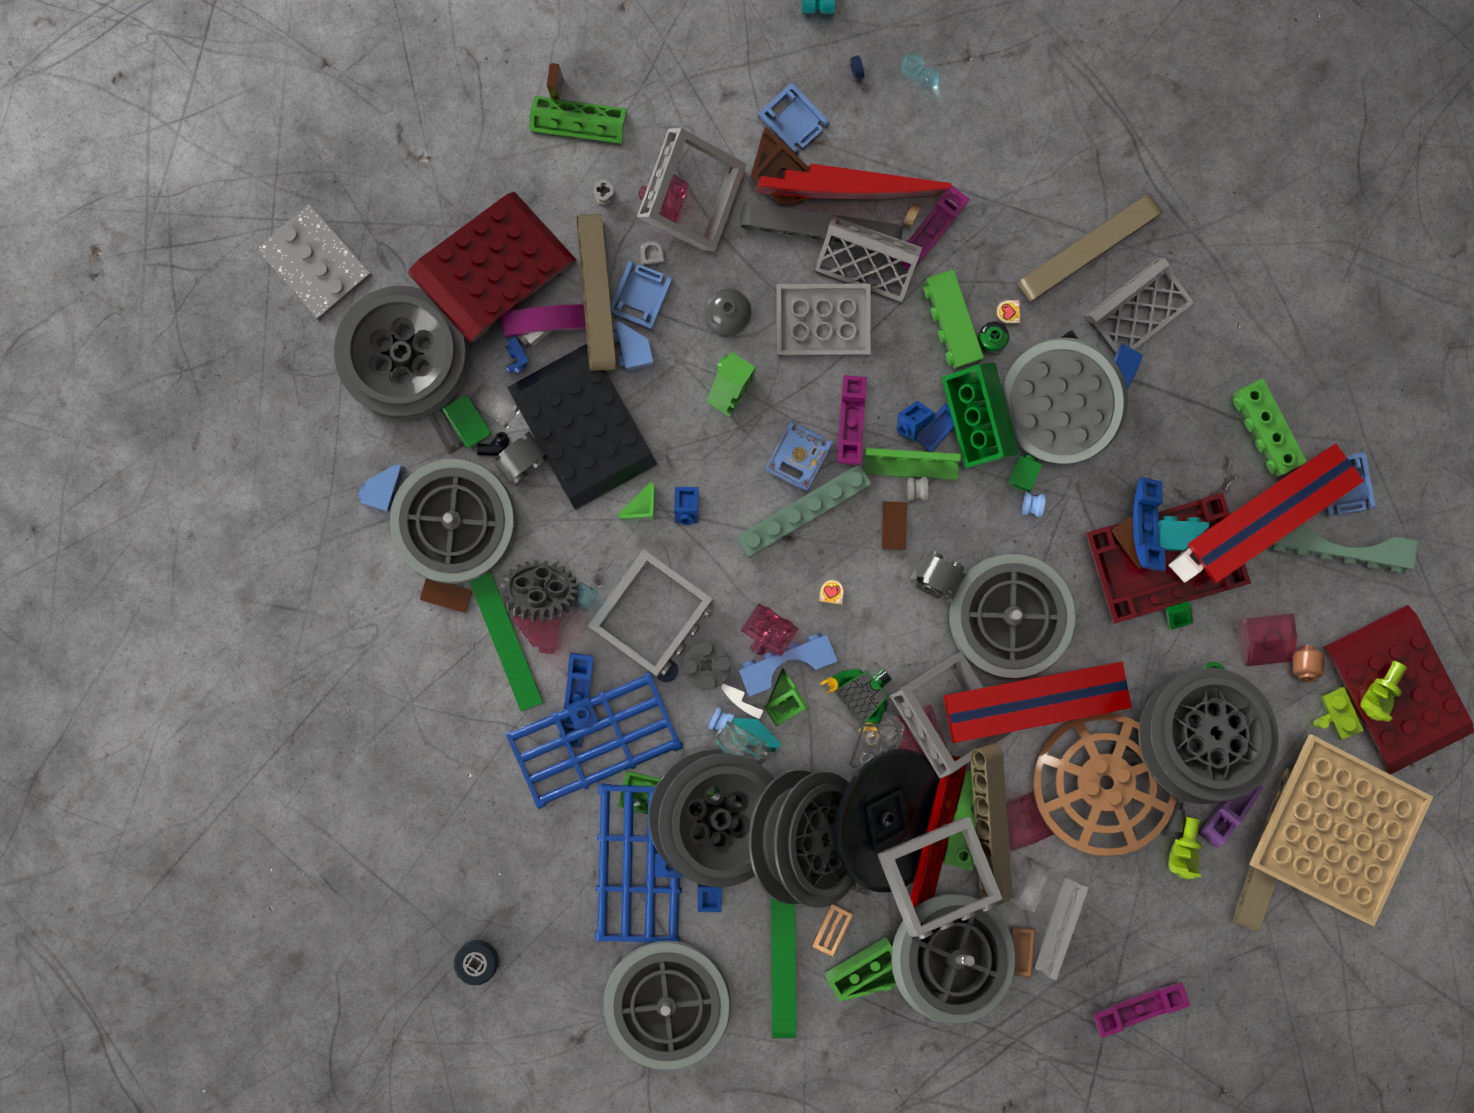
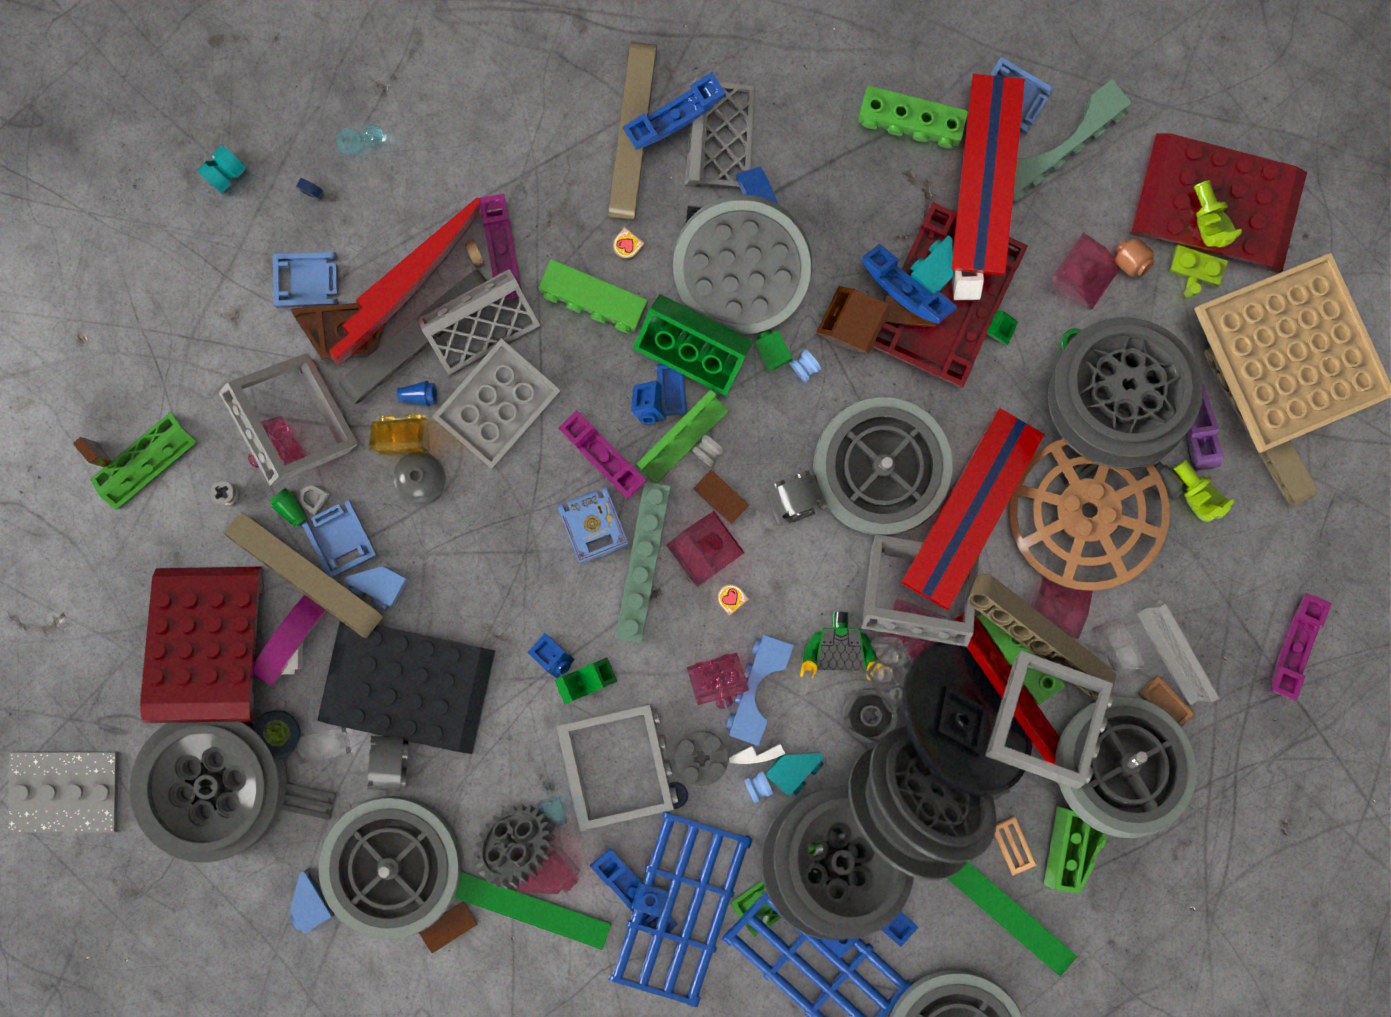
camera: 55 degrees left, 0 degrees up
green slope [443,395,491,449] -> none
black arm [477,432,509,456] -> none
blue bracket [505,336,529,373] -> none
bright green slope [617,482,655,520] -> none
bright green wedge [706,352,755,417] -> none
clear slope [714,721,767,766] -> none
bright green slope [764,667,808,727] -> none
green head [977,321,1010,354] -> none
none -> black wheel [252,710,301,761]
none -> green cone [269,488,307,527]
none -> clear yellow slope [369,414,430,455]
none -> blue cone [397,381,437,407]
none -> green brick [555,657,617,705]
none -> blue slope [622,72,726,150]
none -> clear pink slope [666,511,745,587]
none -> reddish brown slope [816,286,892,353]
none -> dark grey brick [842,688,898,743]

